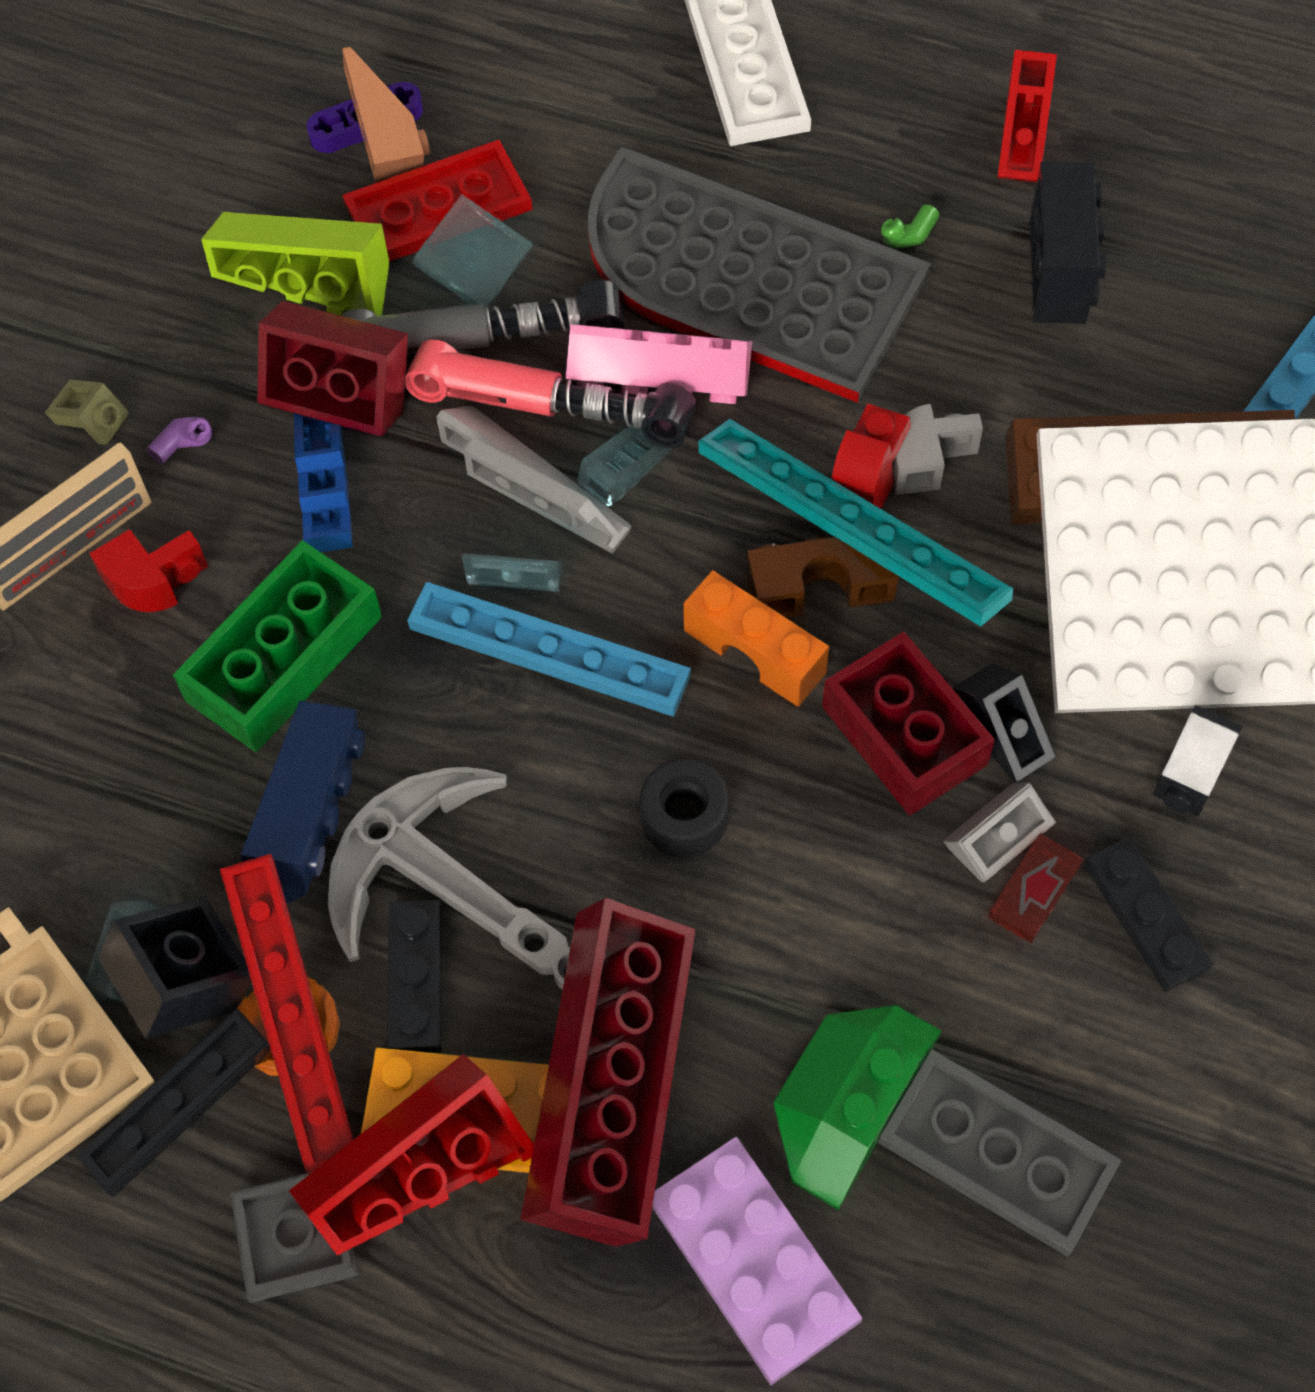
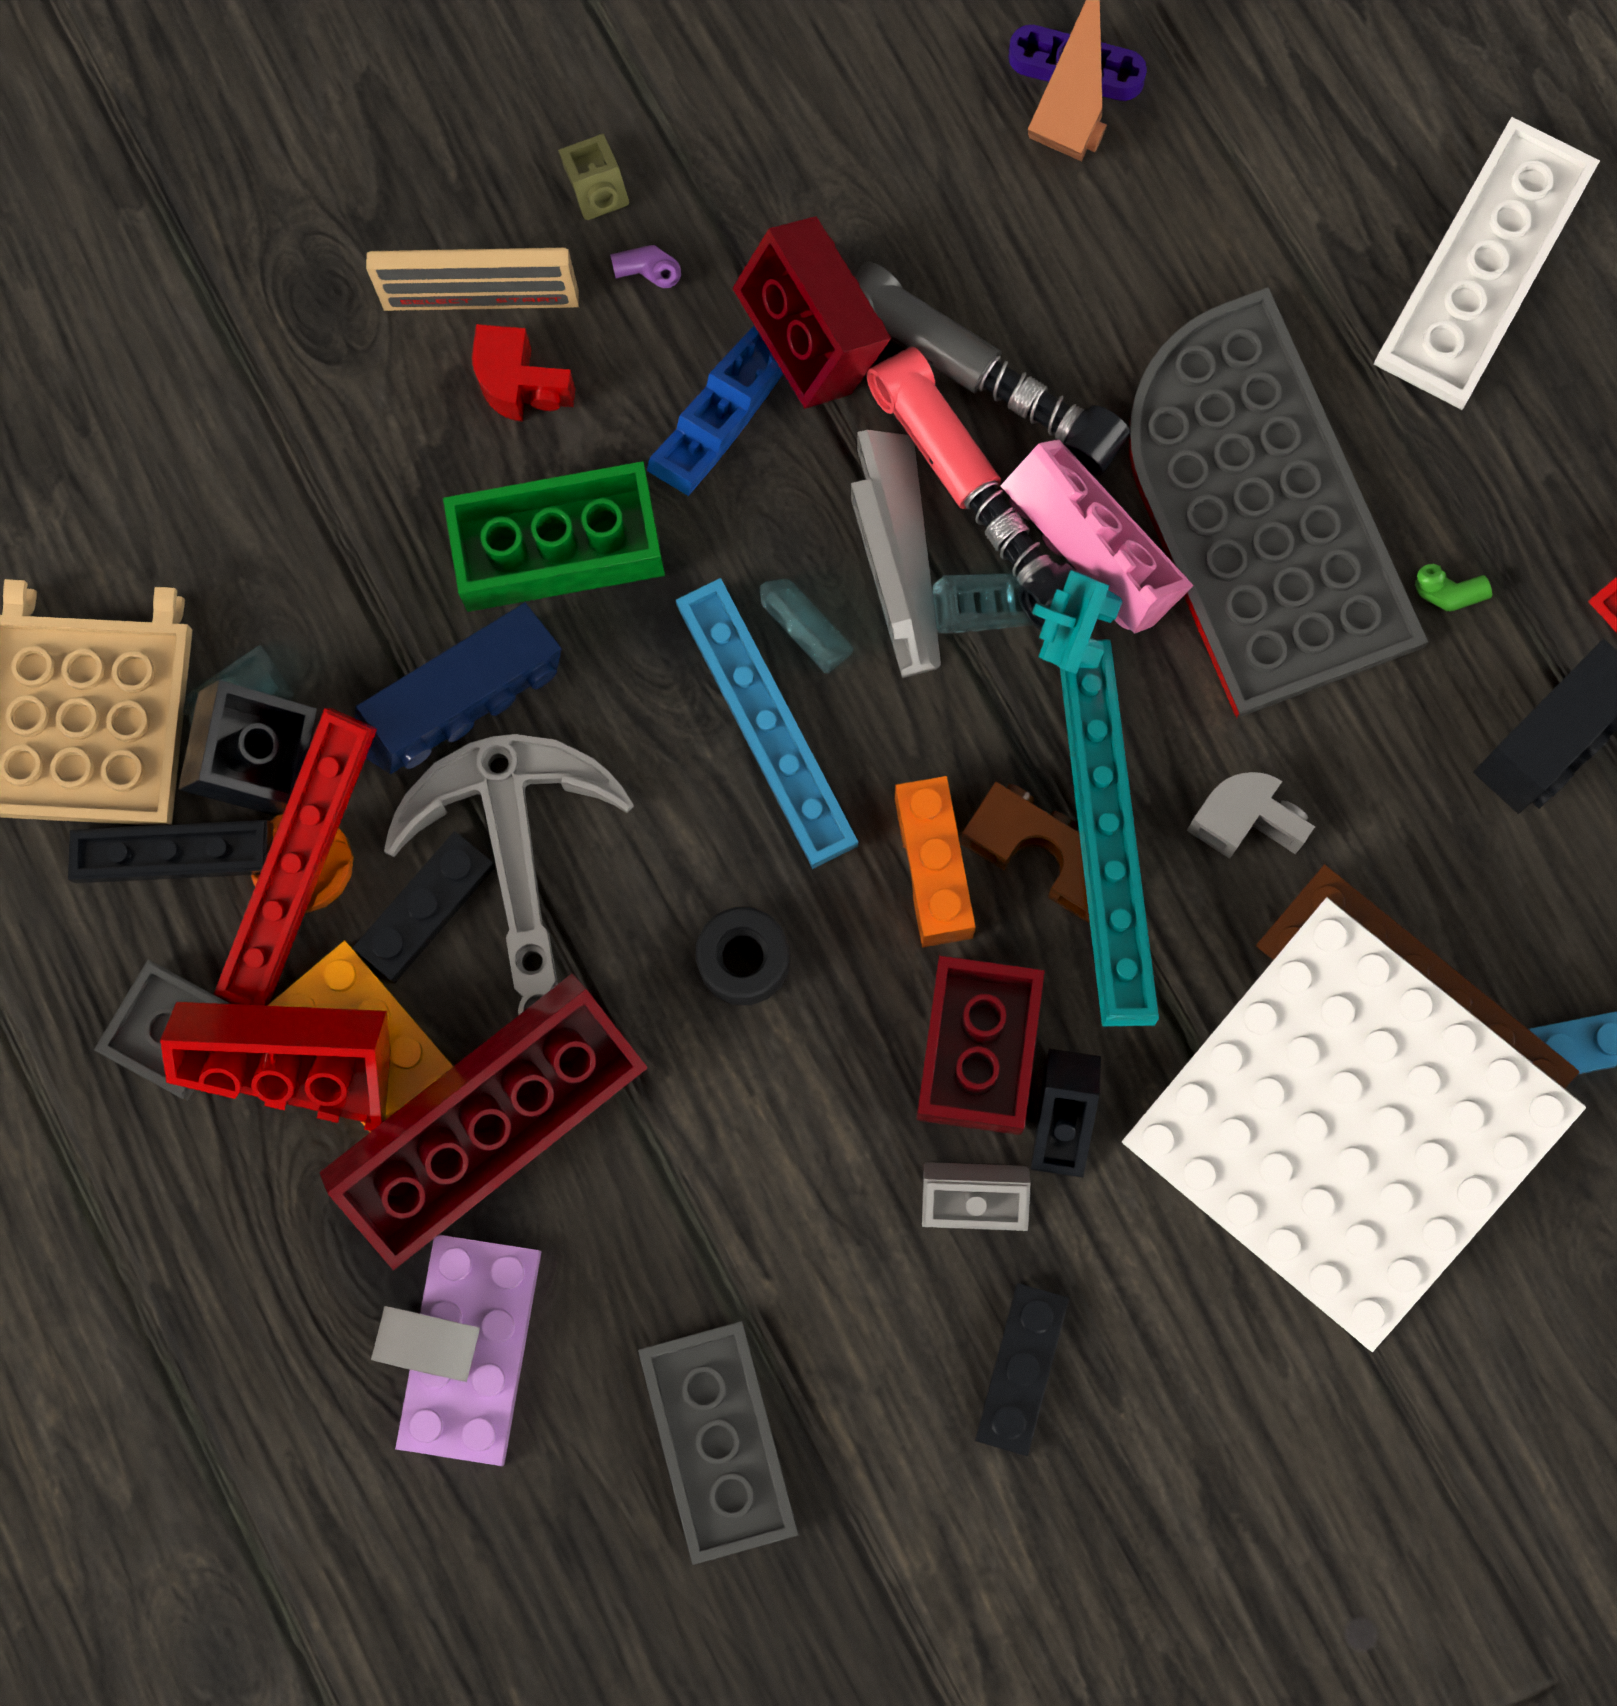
camera: 45 degrees right, 15 degrees up
lime wedge [201,212,389,316] -> none
red plate [342,139,533,262] -> none
clear light blue plate [412,195,533,308] -> none
green wedge [773,1005,942,1211] -> none
red brick [832,404,911,509] -> none
clear red tile [988,833,1084,944] -> none
slope [1153,705,1243,817] -> none
none -> light grey brick [371,1306,480,1382]
none -> teal hips [1032,570,1122,674]

